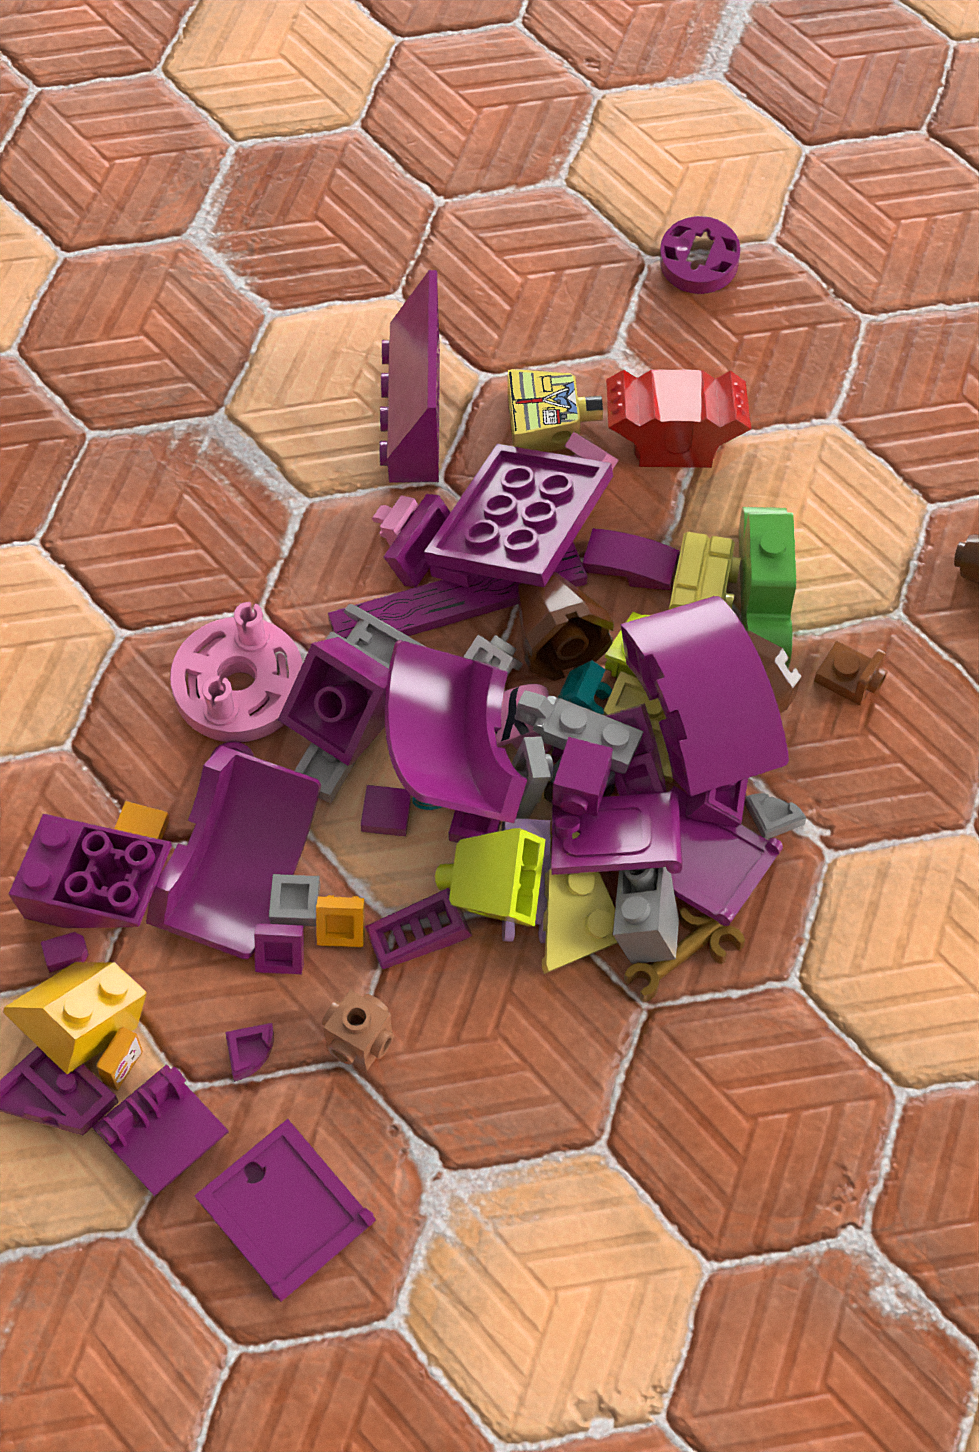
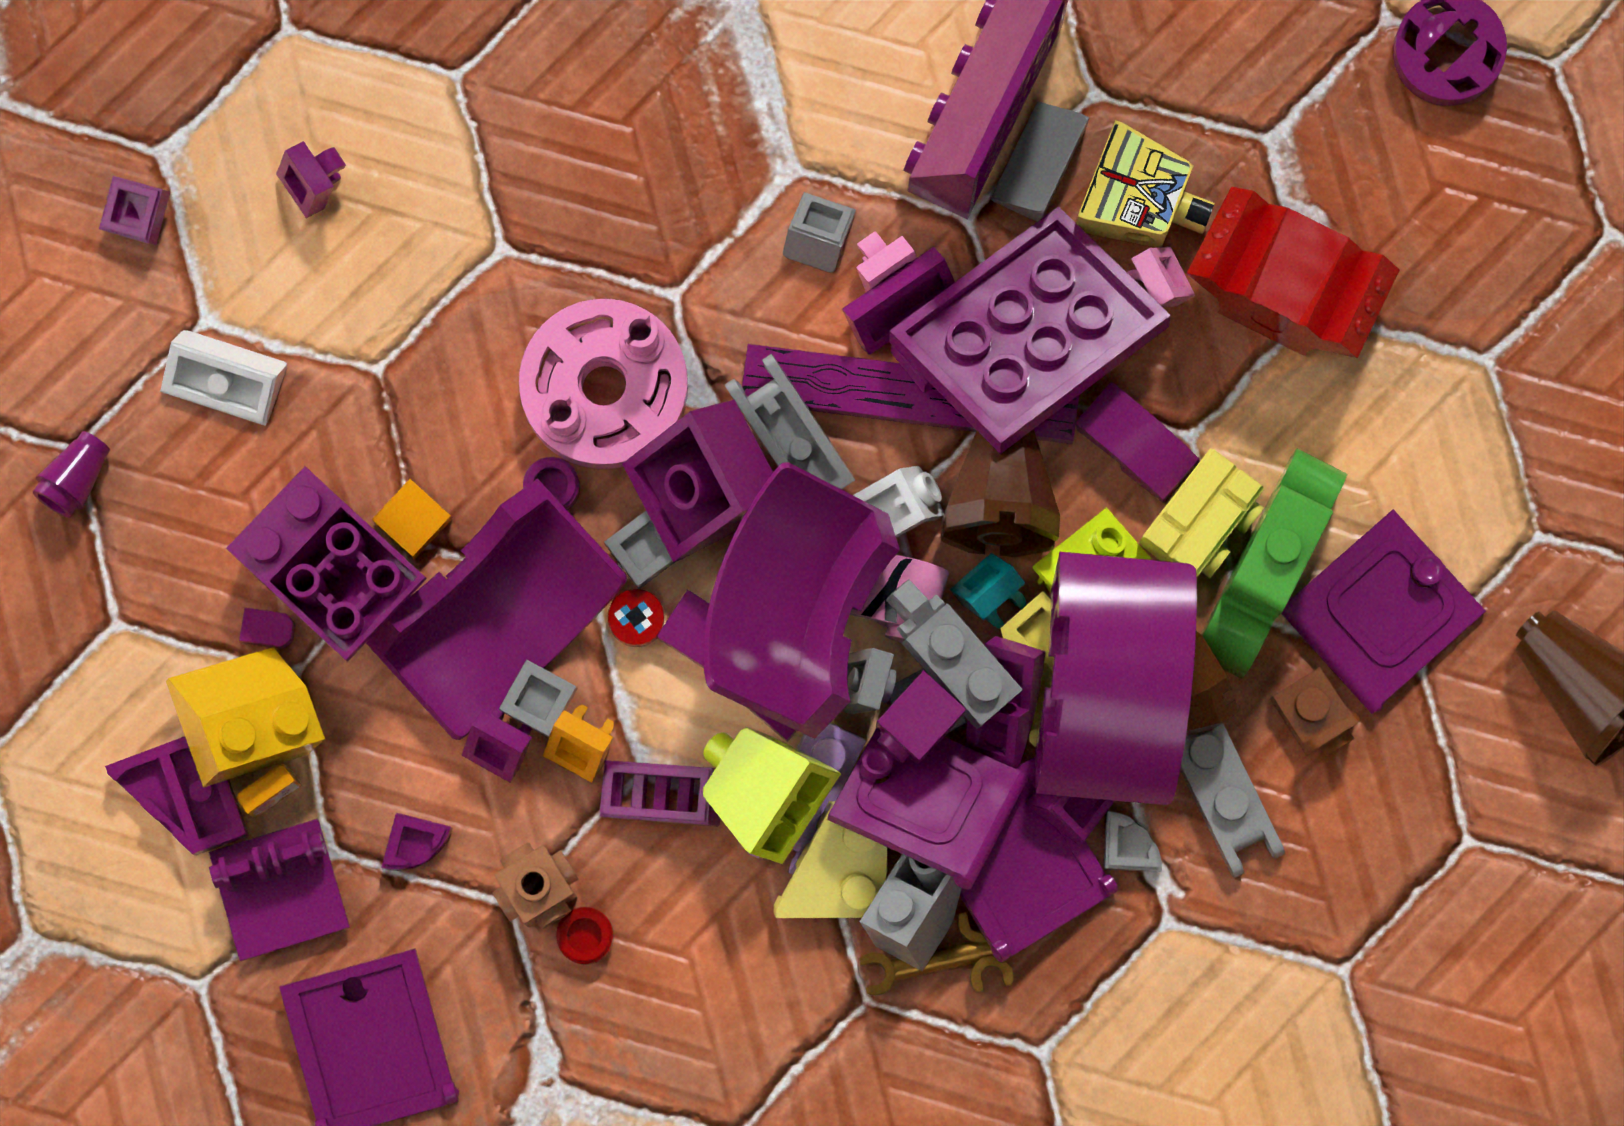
camera: 25 degrees right, 20 degrees up
none -> red tile [556,907,614,965]
none -> red tile [608,589,665,647]
none -> light grey slope [783,192,856,272]
none -> light grey slope [991,102,1090,222]
none -> light grey hinge [1180,723,1285,878]
none -> magenta container [1281,509,1486,714]

